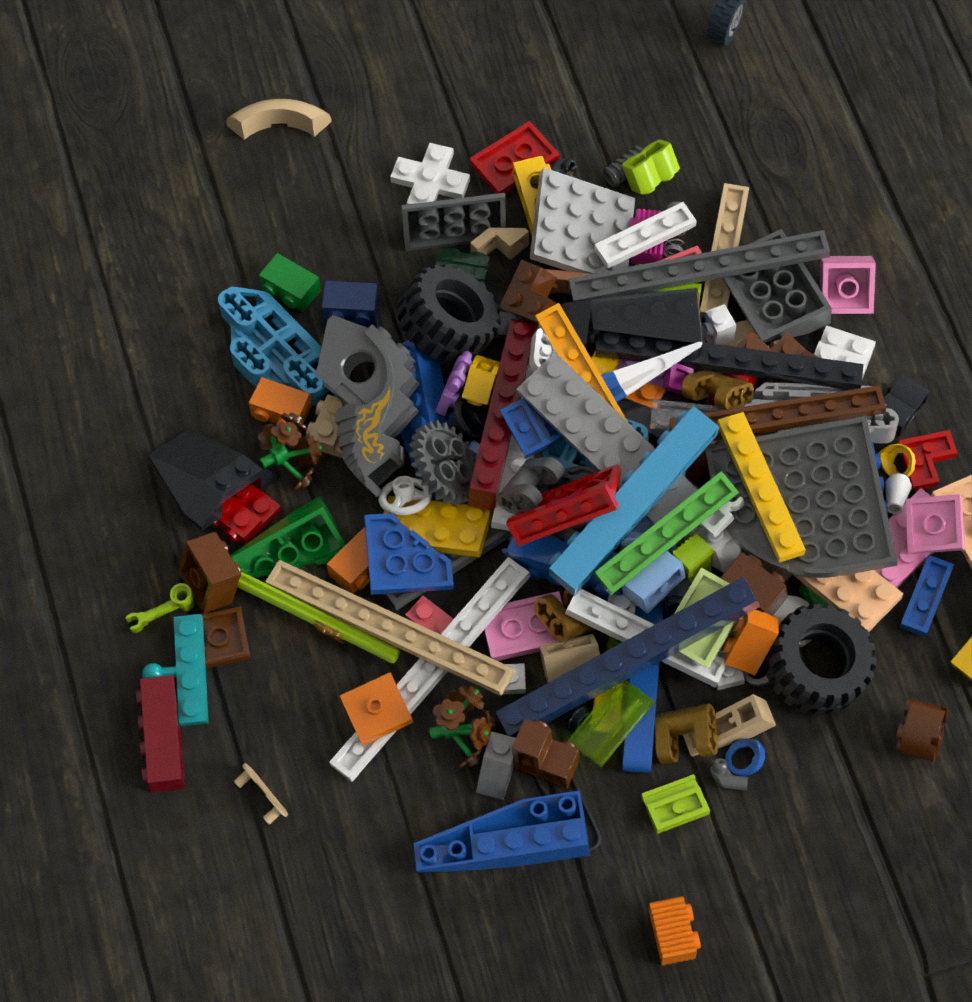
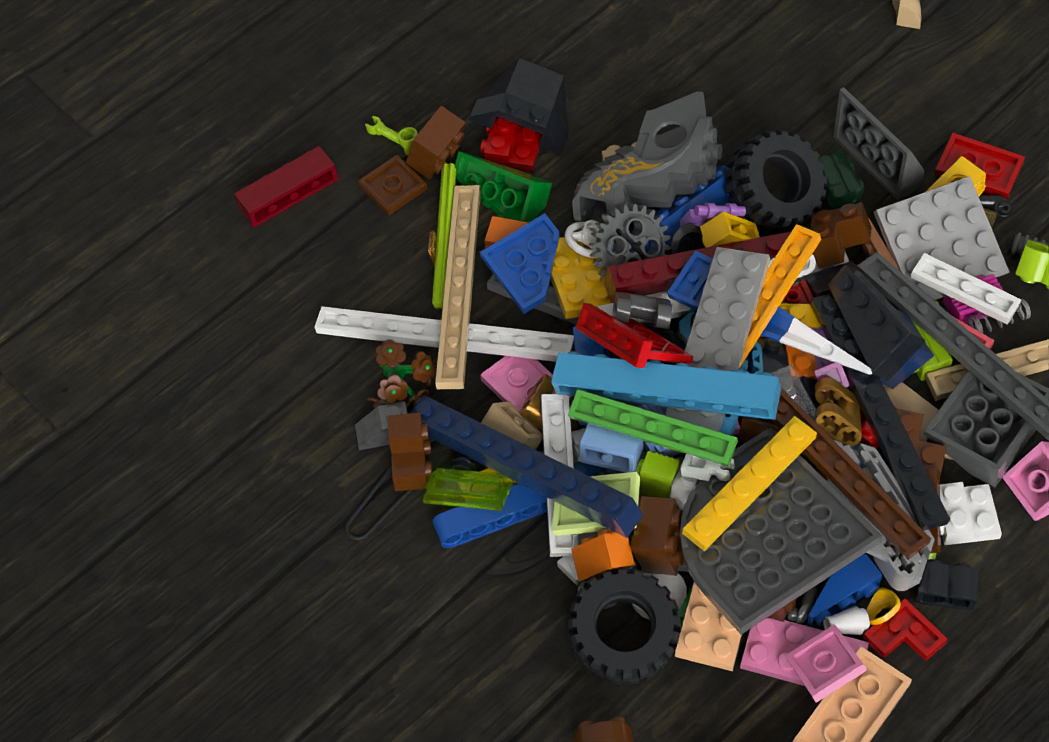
camera: 65 degrees right, 5 degrees down
teal plate [142,614,209,726] -> none
dark azure connector [218,287,329,406] -> none
tan piece [234,763,288,824] -> none
orange brick [249,377,312,432] -> none
reddish brown plant [258,412,323,491] -> none
green brick [259,253,321,312] -> none
dark blue piece [322,281,380,329] -> none
orange plate [340,672,413,746] -> none
white plate [391,143,470,204] -> none
coral plate [405,596,454,635] -> none
blue wedge [414,790,590,872] -> none
tan slope [470,228,529,262] -> none
white plate [503,664,526,694] -> none
lime plate [641,774,710,834] -> none
orange brick [648,896,701,965] -> none
pearl gold connector [655,703,718,765] -> none
tan slope [683,694,776,756] -> none
white brick [702,304,736,345] -> none
dark grey arm [710,758,748,791] -> none
blue piece [725,739,765,777] -> none
blue plate [900,555,954,638] -> none

